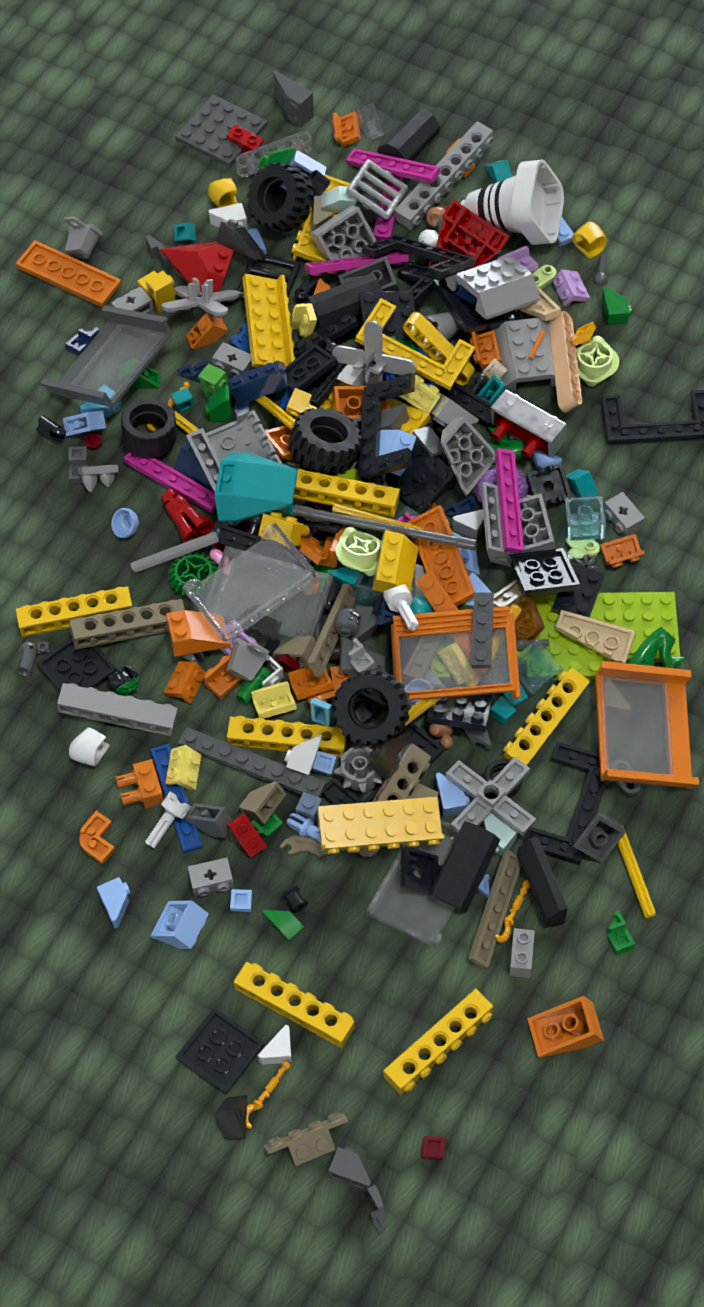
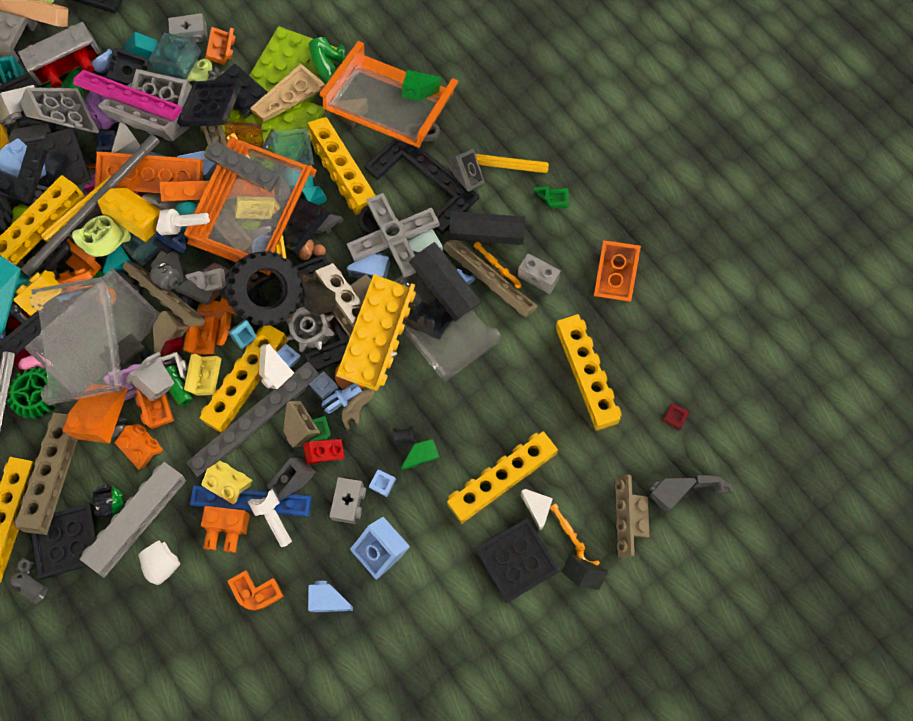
camera: 65 degrees left, 10 degrees up
none -> green slope [402,70,441,101]

